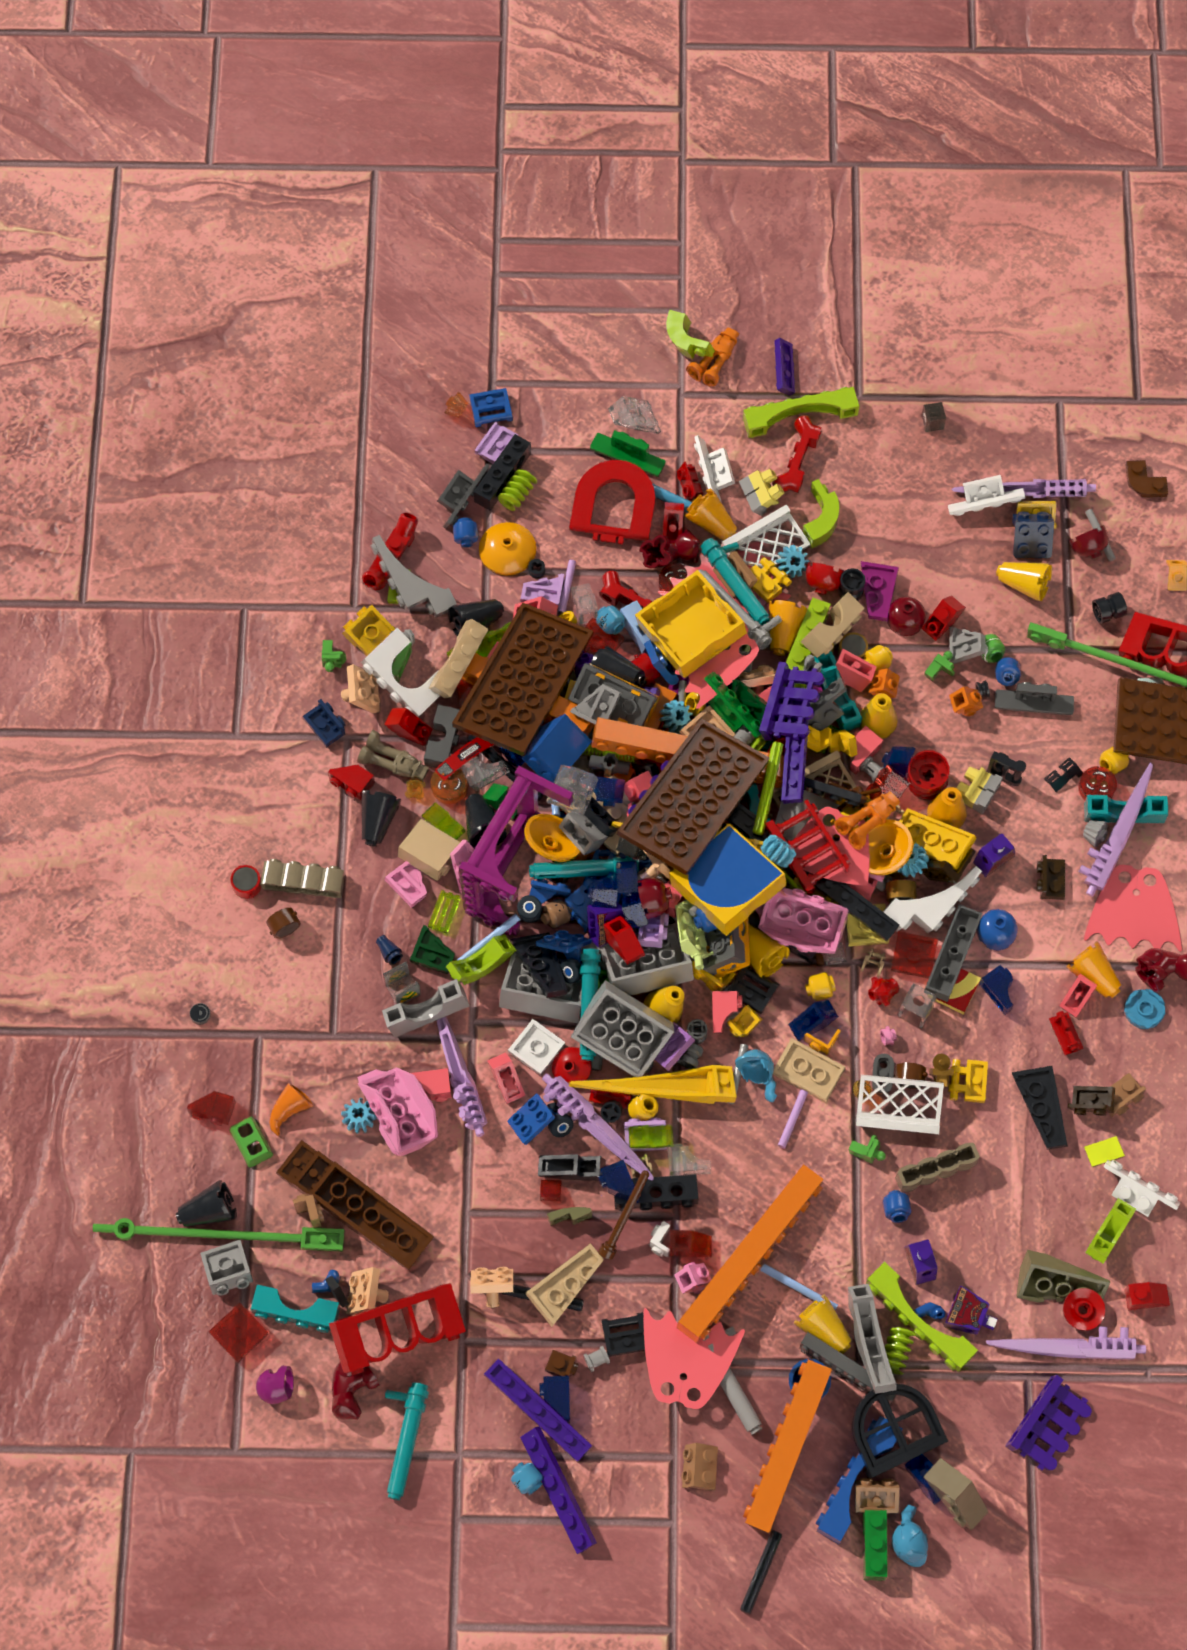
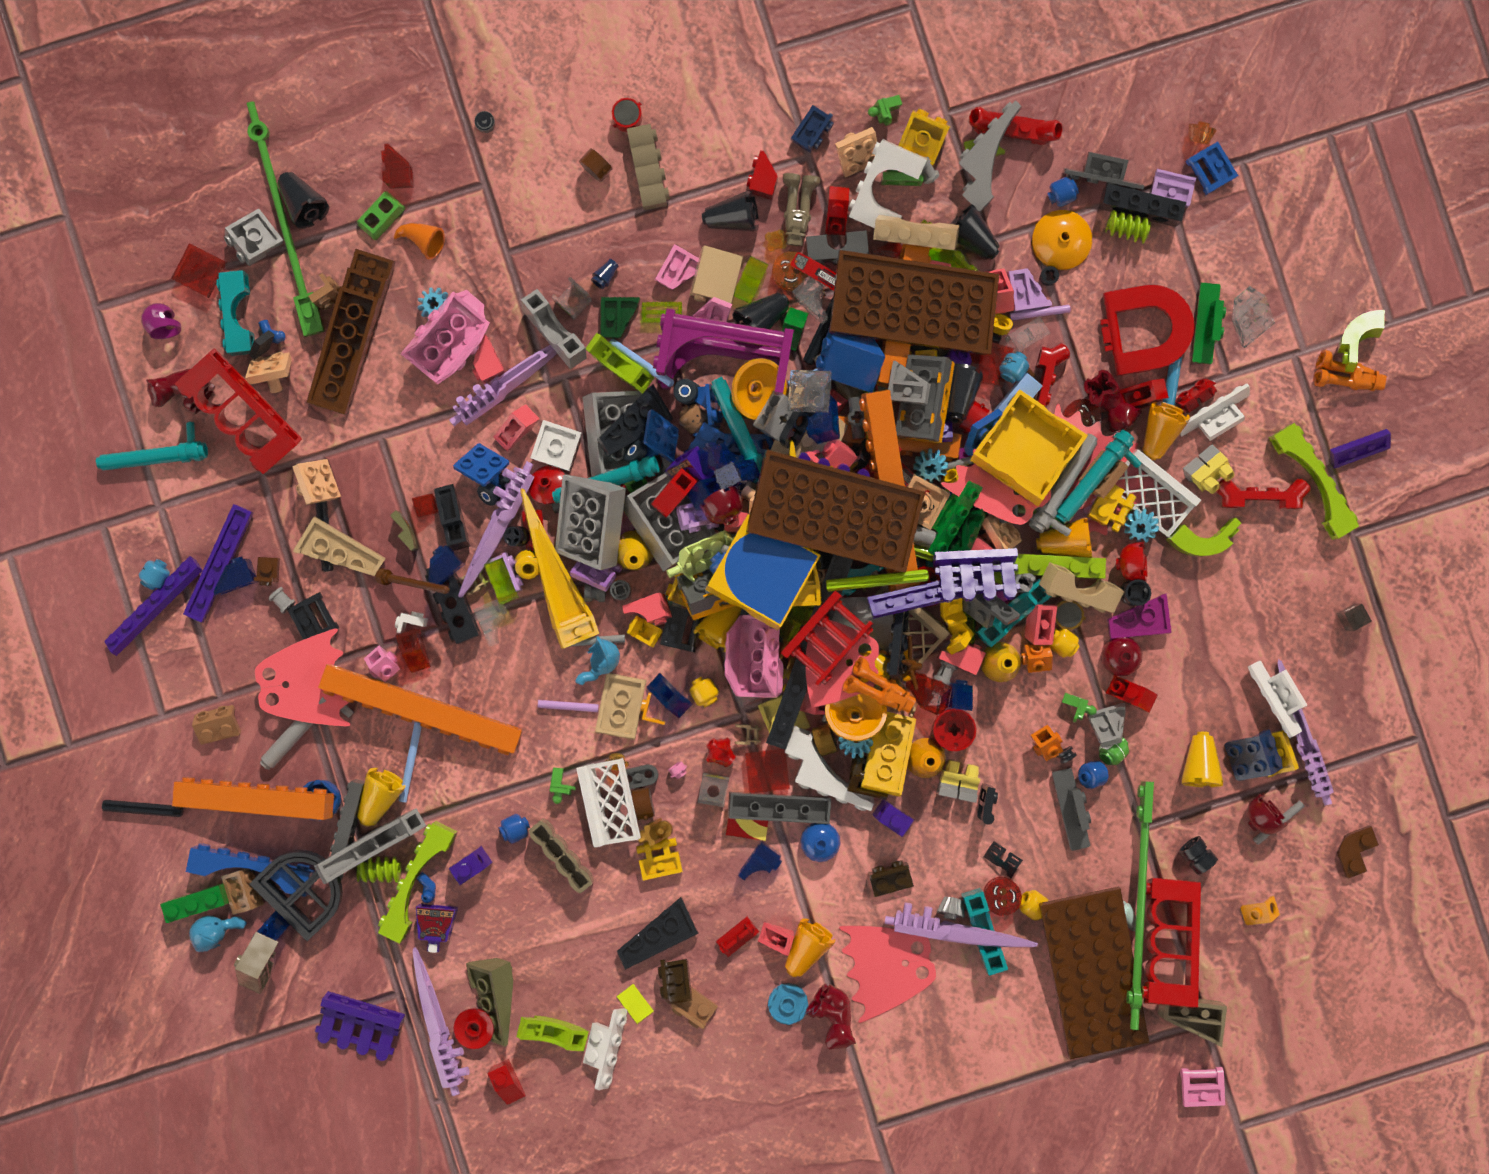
camera: 70 degrees right, 20 degrees up
medium azure gear [760,835,796,867] -> none

